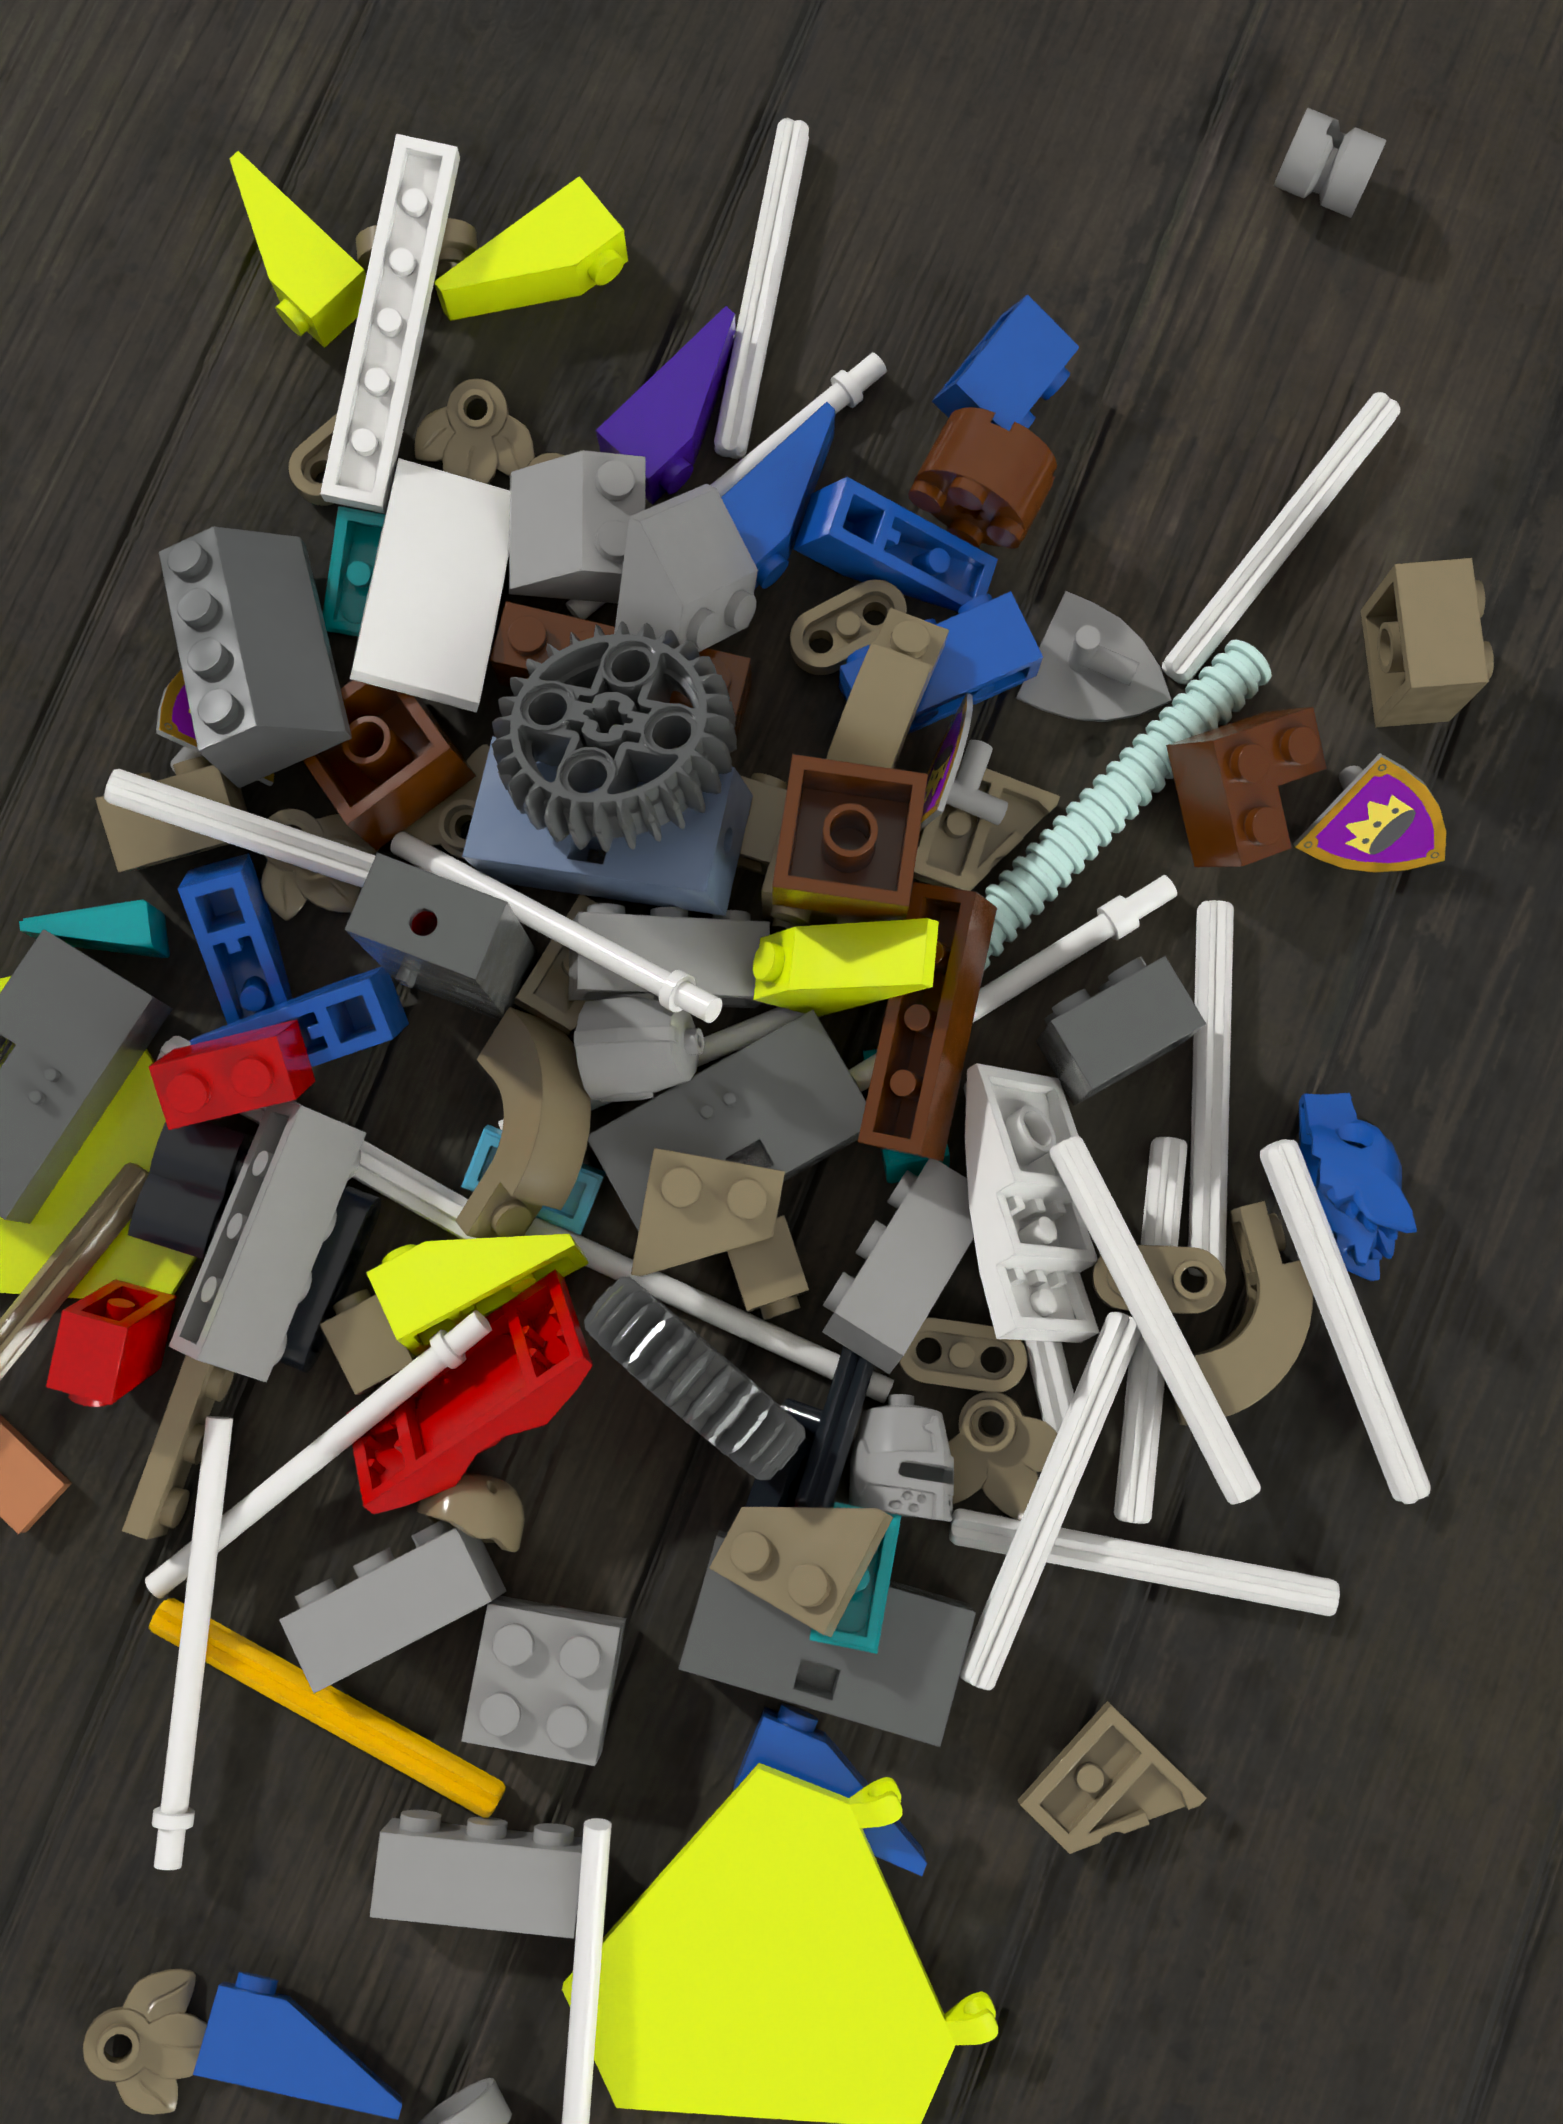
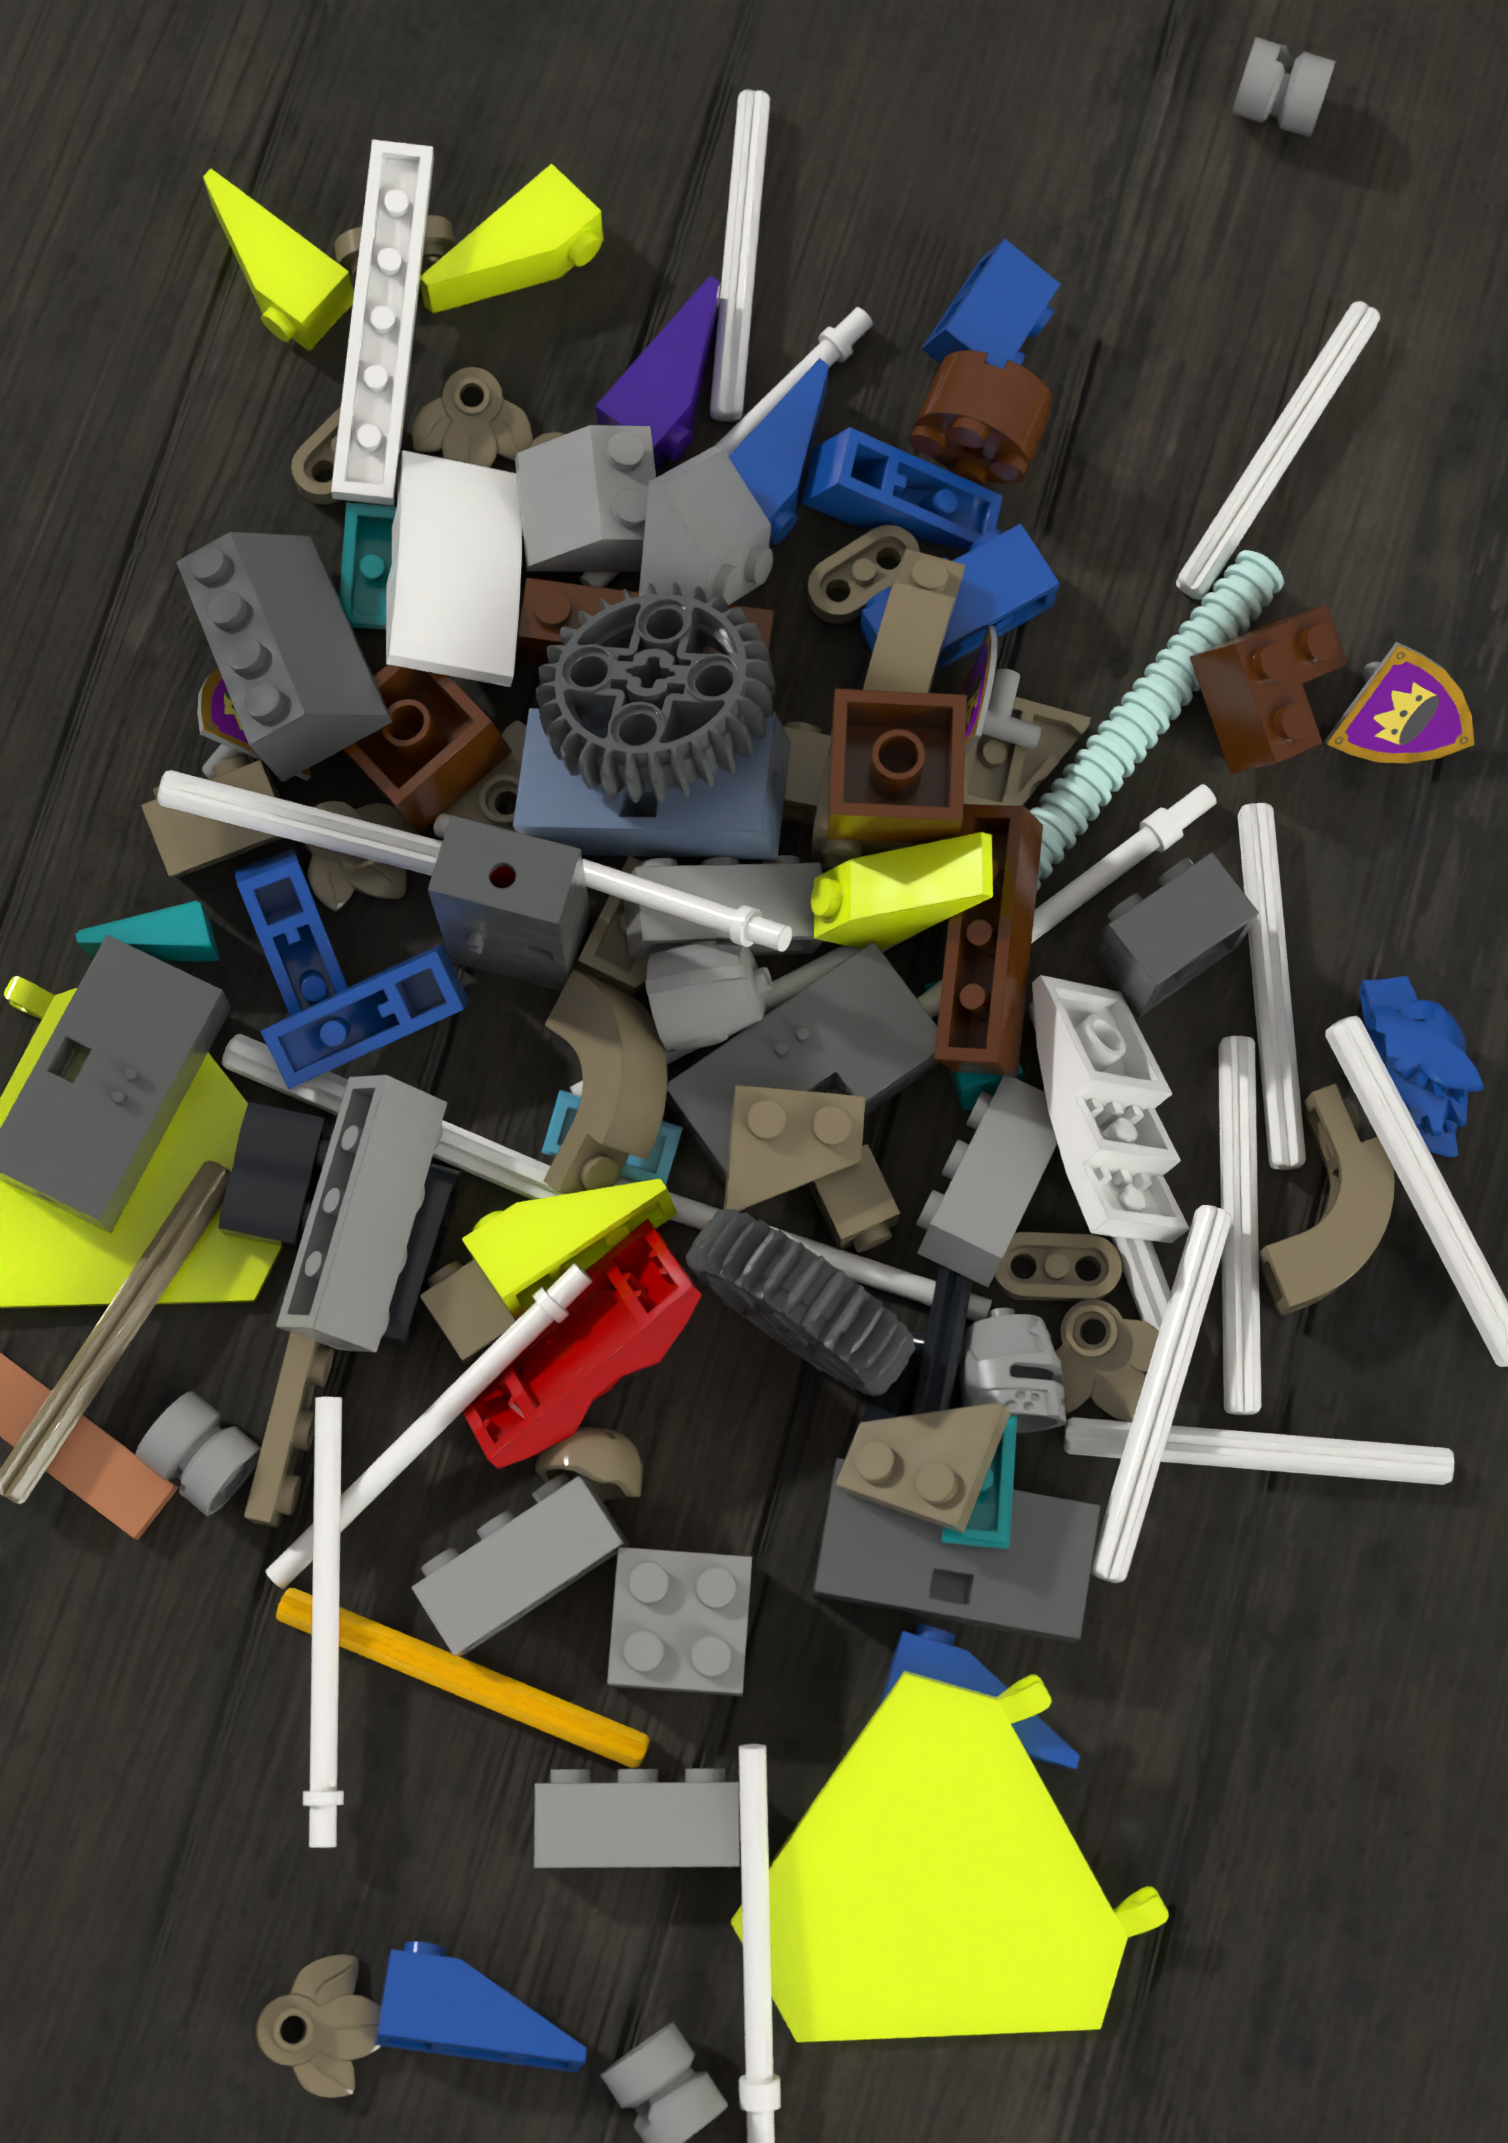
camera: 10 degrees left, 5 degrees down
red brick [46,1279,177,1407] -> none
red brick [148,1019,316,1130] -> none
light grey shield [1016,591,1172,722] -> none
dark tan wing [1018,1701,1206,1854] -> none
white axle [1050,1136,1261,1505] -> none
dark tan plate [1092,1245,1226,1314] -> none
dark tan brick [1361,558,1494,727] -> none
none -> light grey wheel [136,1391,261,1516]

